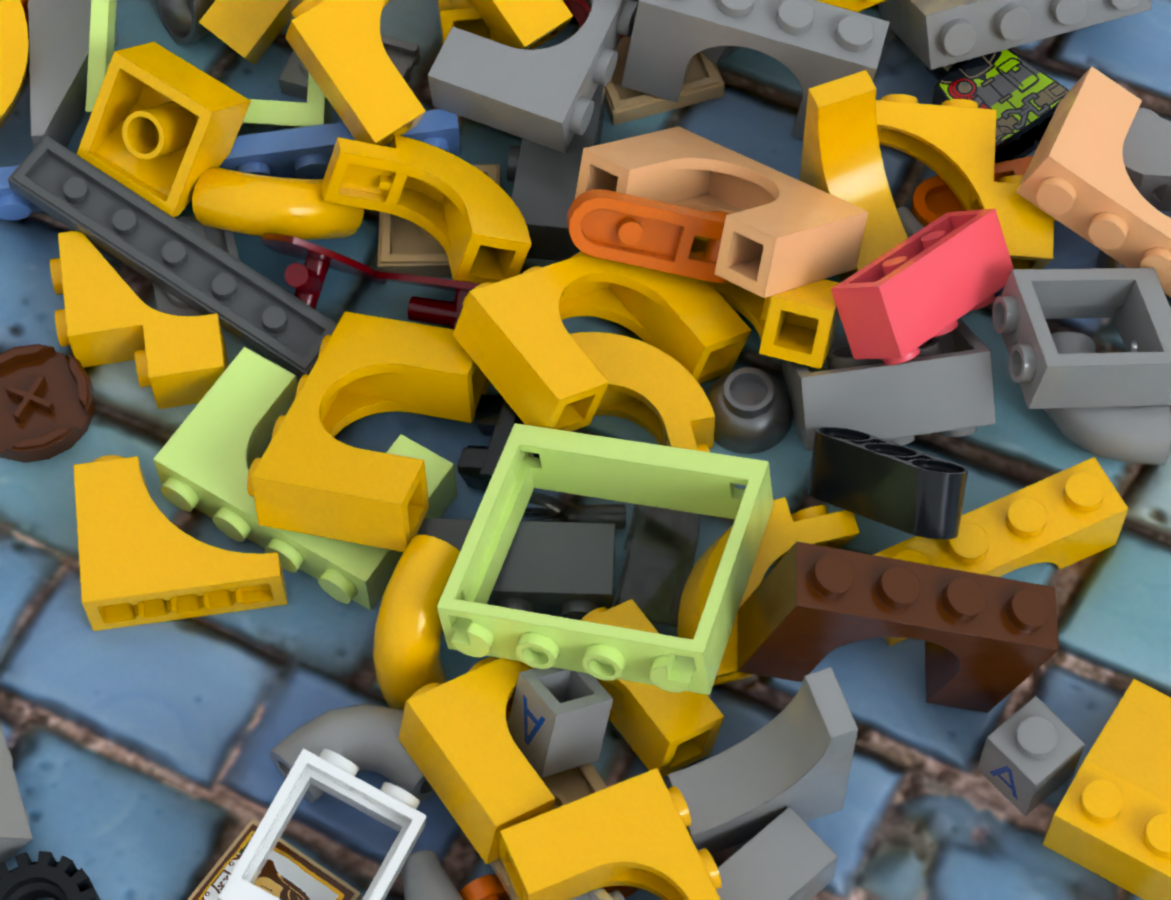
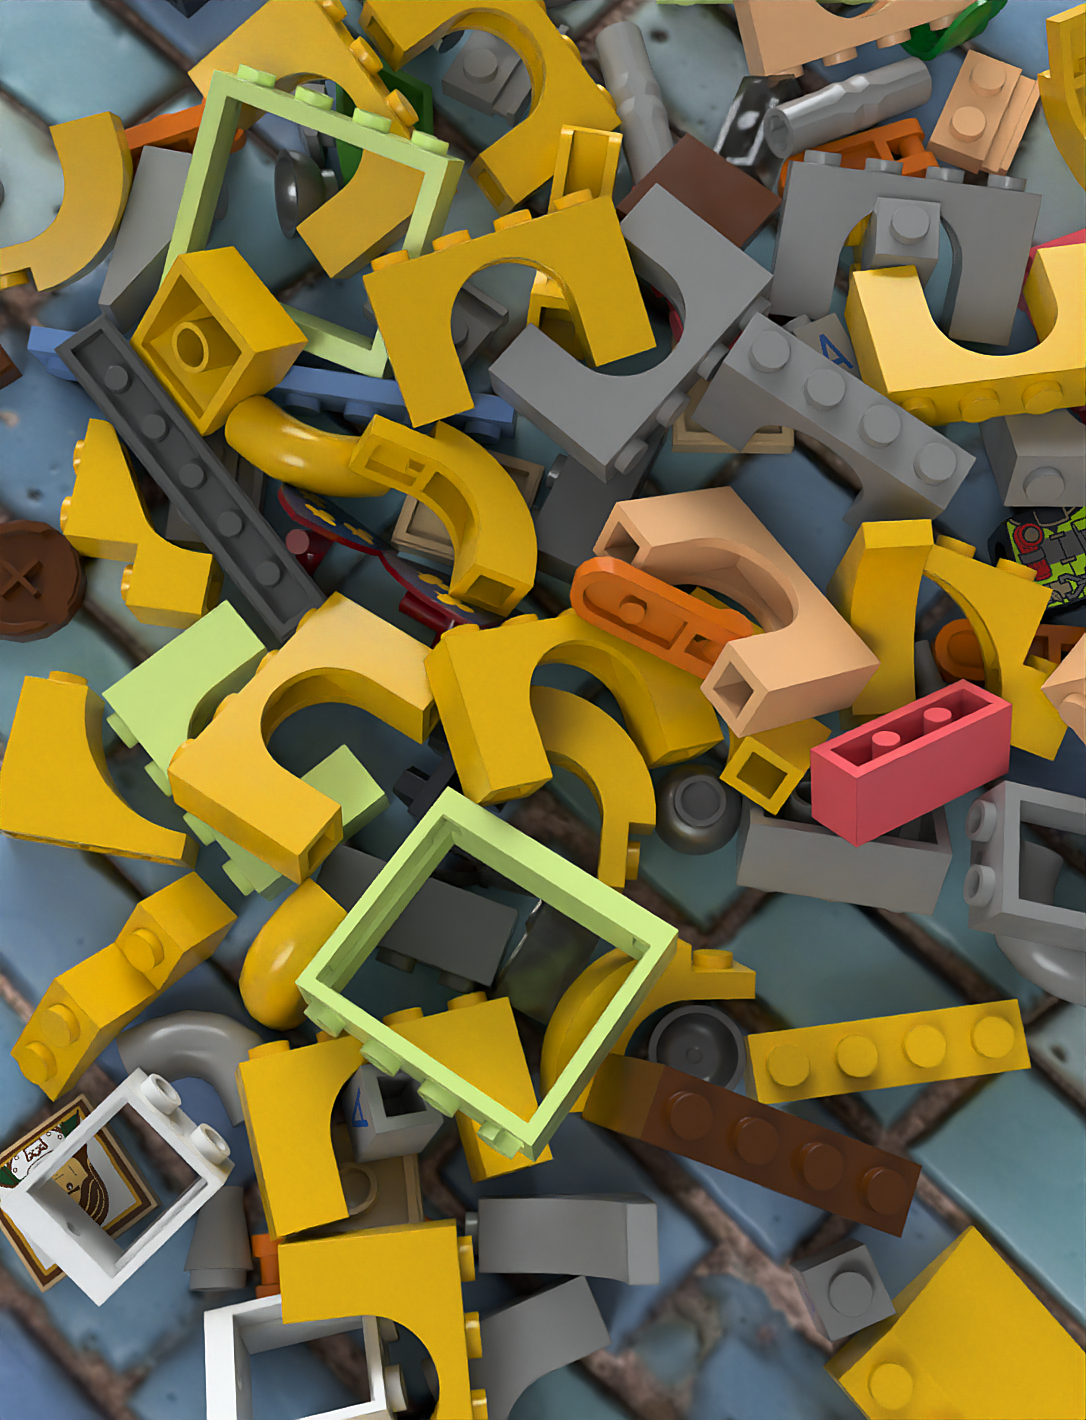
camera: 15 degrees right, 15 degrees up
black beam [807,427,968,539] -> none
none -> yellow arch [10,871,238,1102]

